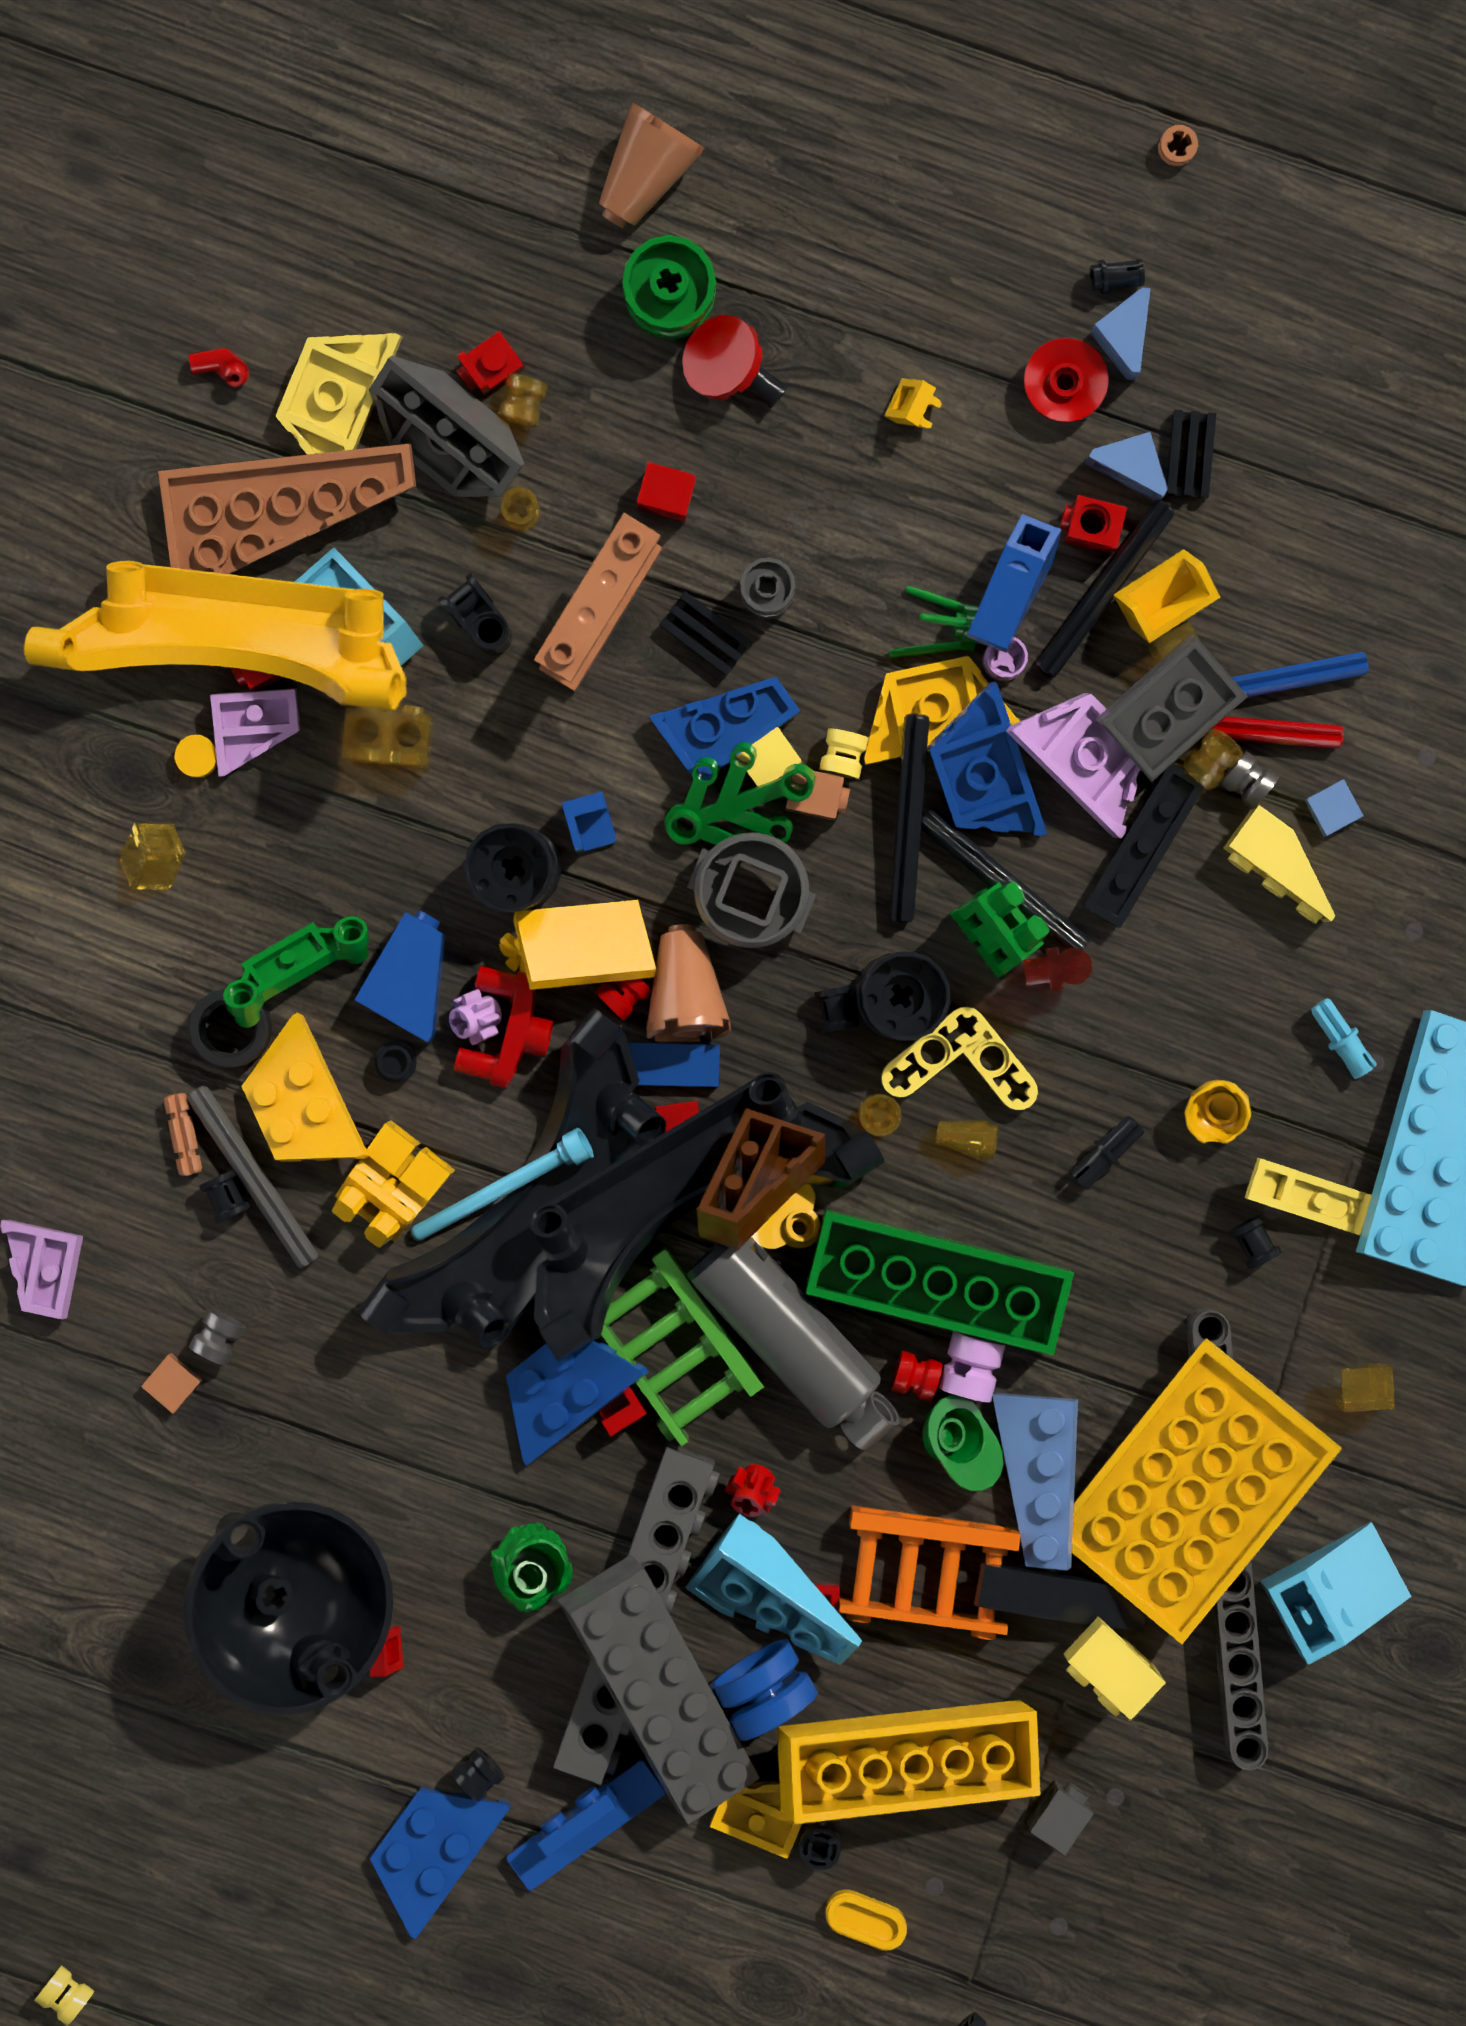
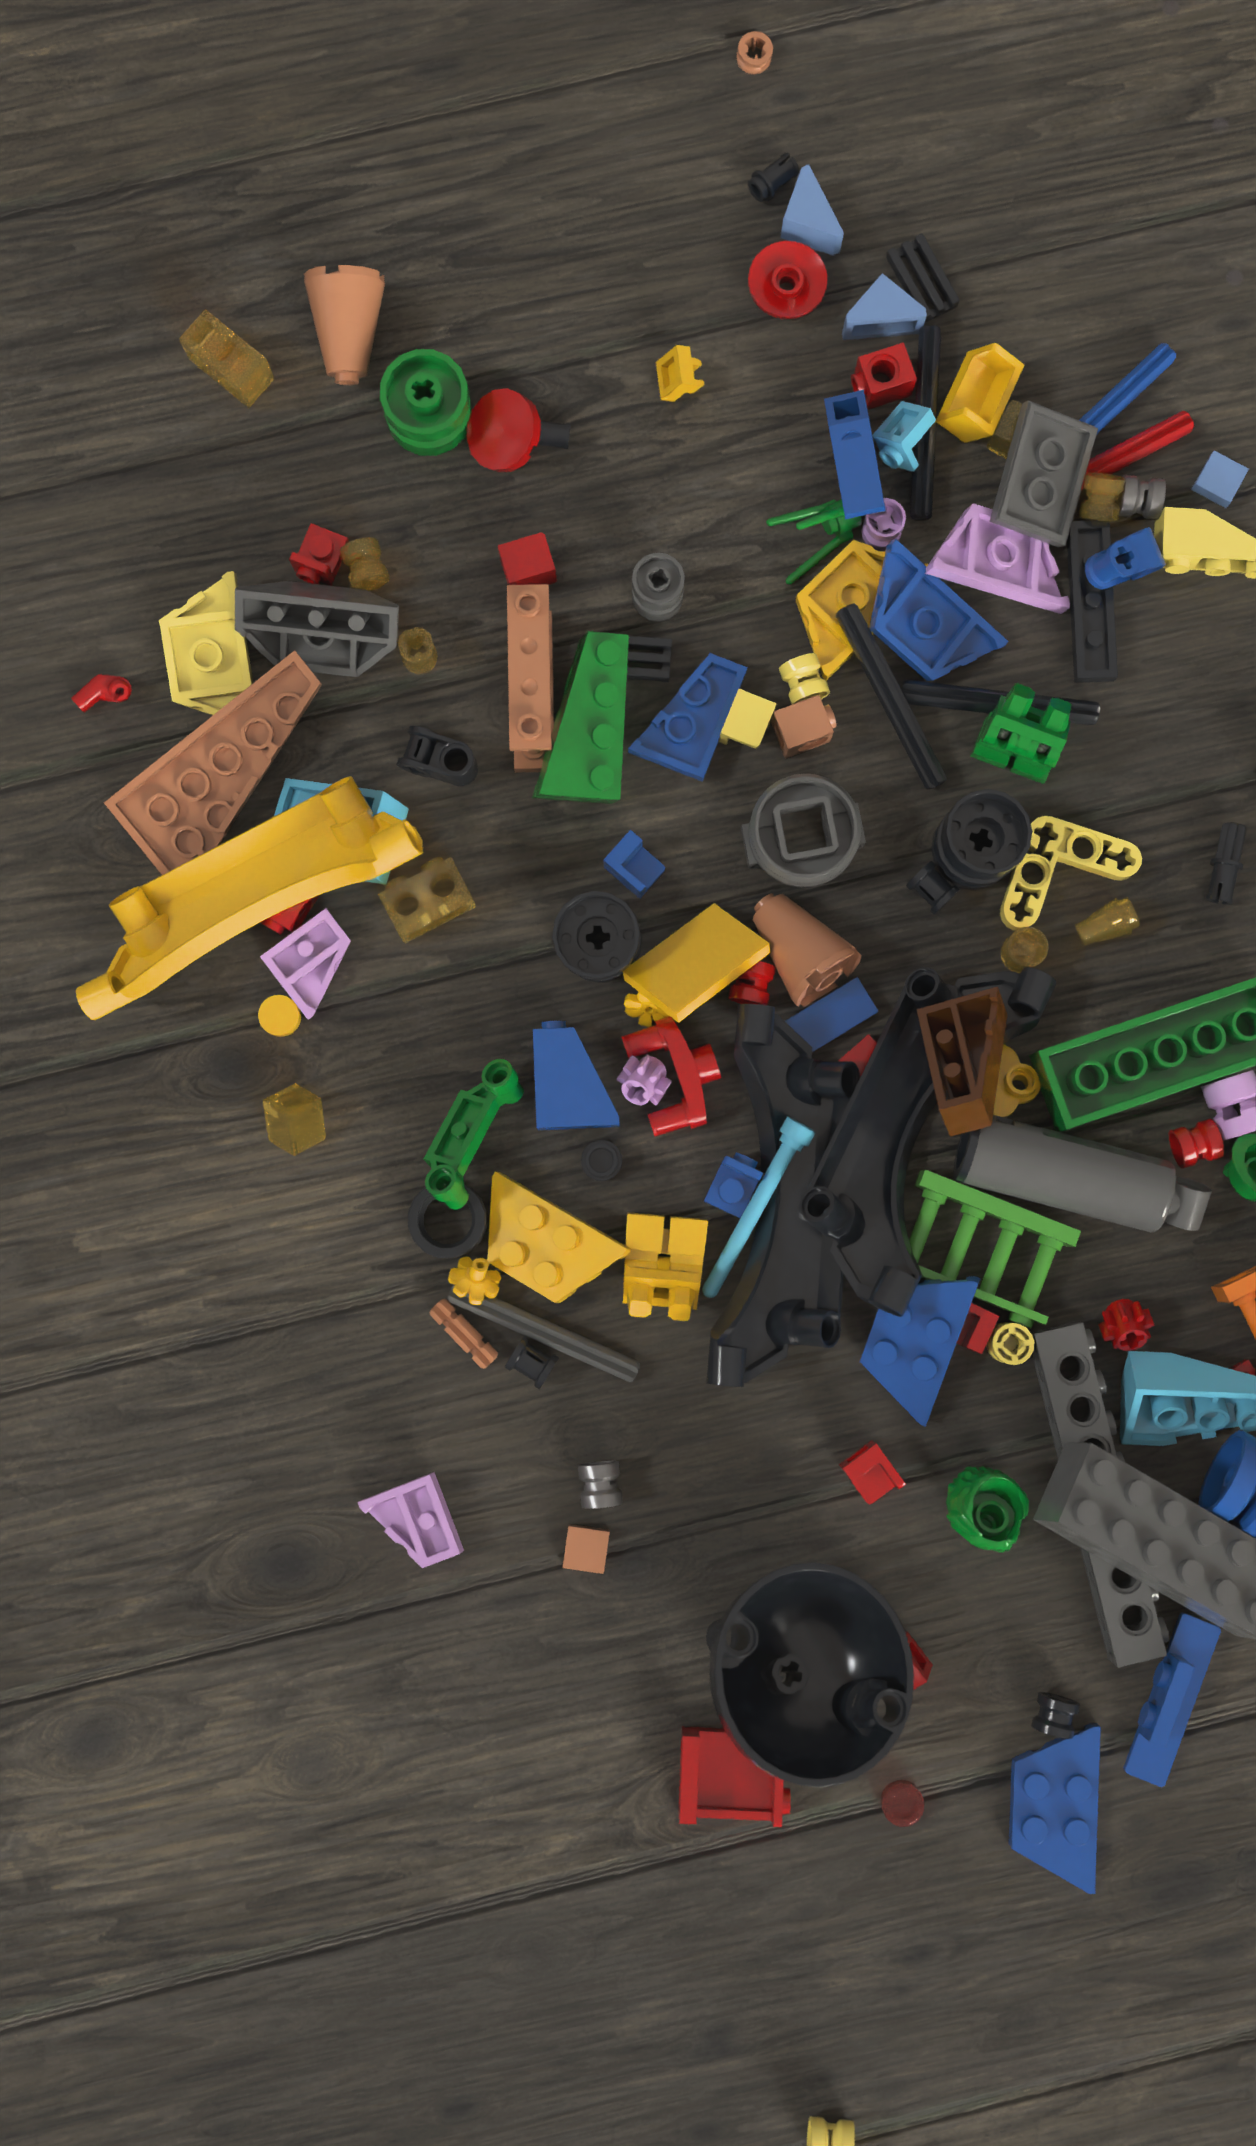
camera: 30 degrees left, 5 degrees down
green plant [665,742,816,845] -> none
clear red hips [1024,947,1092,991] -> none
none -> clear yellow brick [179,309,274,408]
none -> yellow plant [448,1256,501,1305]
none -> green wedge [532,631,629,804]
none -> red panel [678,1727,791,1827]
none -> blue bracket [703,1152,763,1219]
none -> red panel [839,1440,906,1504]
none -> medium azure bracket [872,401,936,472]
none -> clear red tile [880,1780,924,1827]
none -> light yellow wheel [986,1322,1034,1365]
none -> blue piece [1085,527,1166,590]

